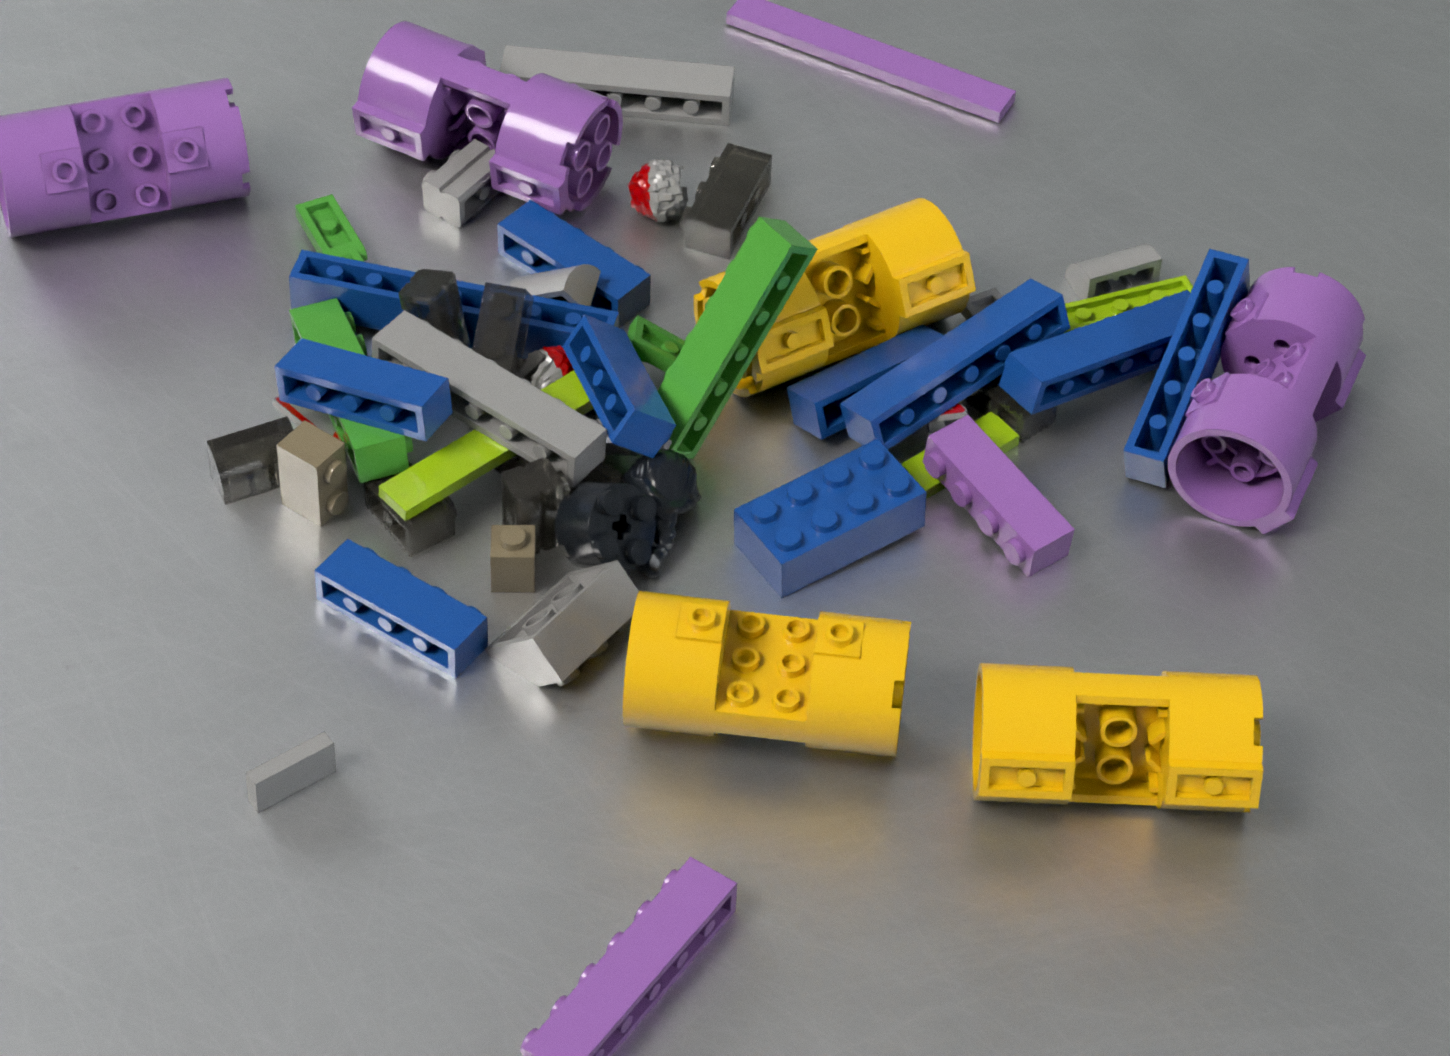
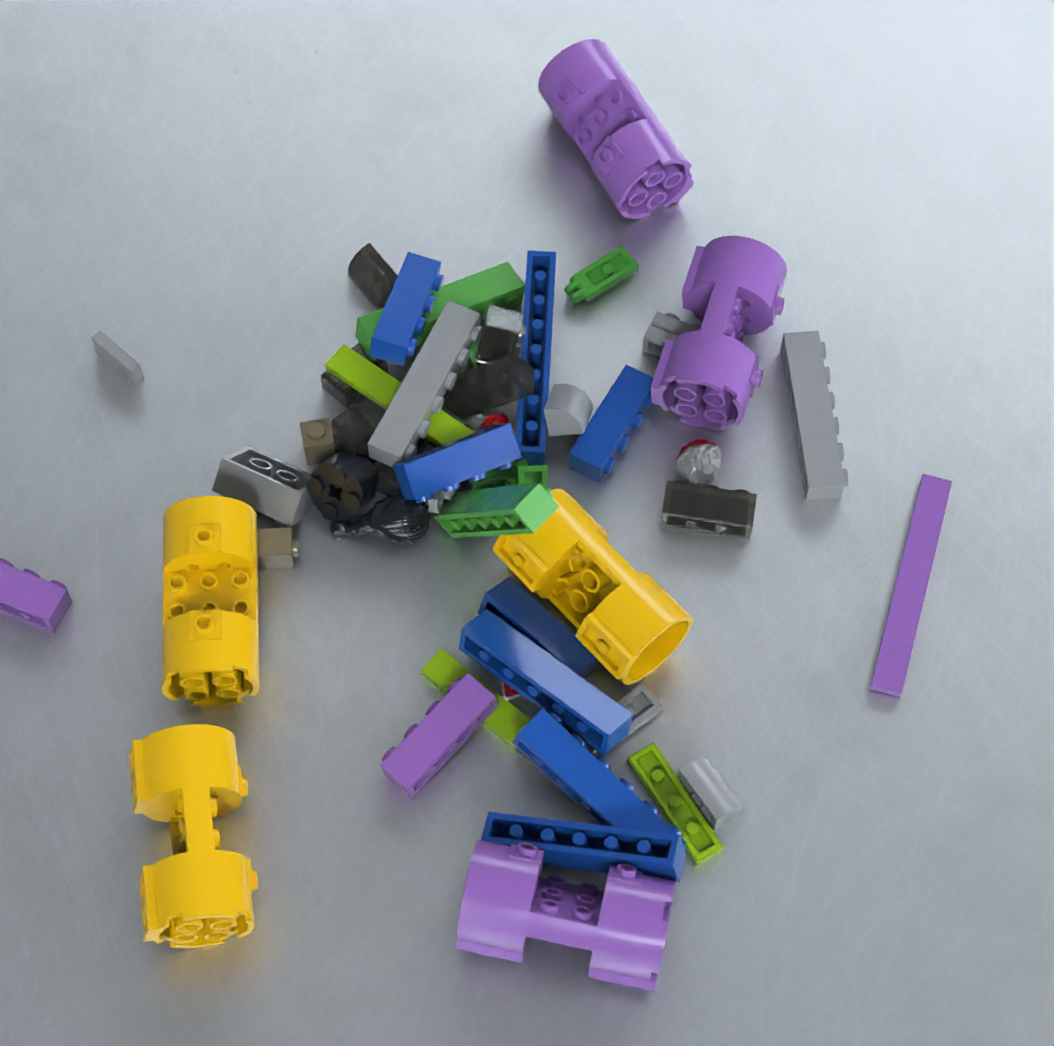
camera: 80 degrees right, 15 degrees up
dark tan brick [276,420,349,527] -> none
blue brick [314,539,488,679] -> none
blue brick [734,439,926,598] -> none

